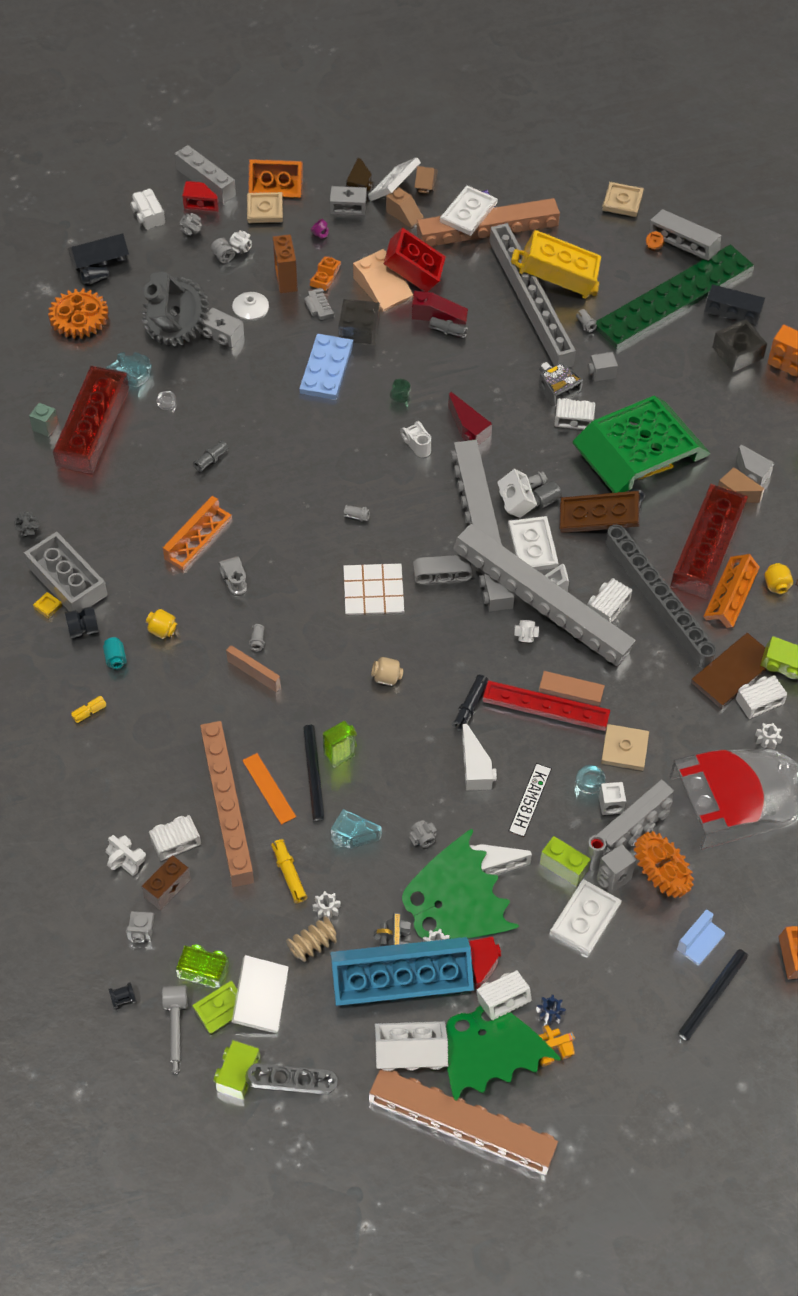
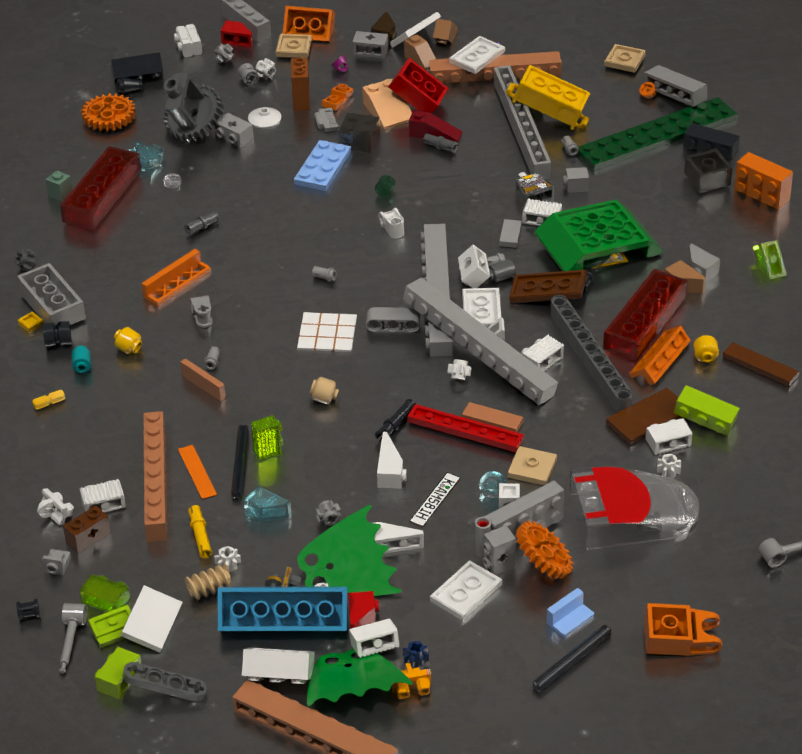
camera: 10 degrees right, 15 degrees down
dark red slope [448,392,492,446] -> none
lime brick [540,836,591,887] -> none
none -> light grey tile [499,219,522,248]

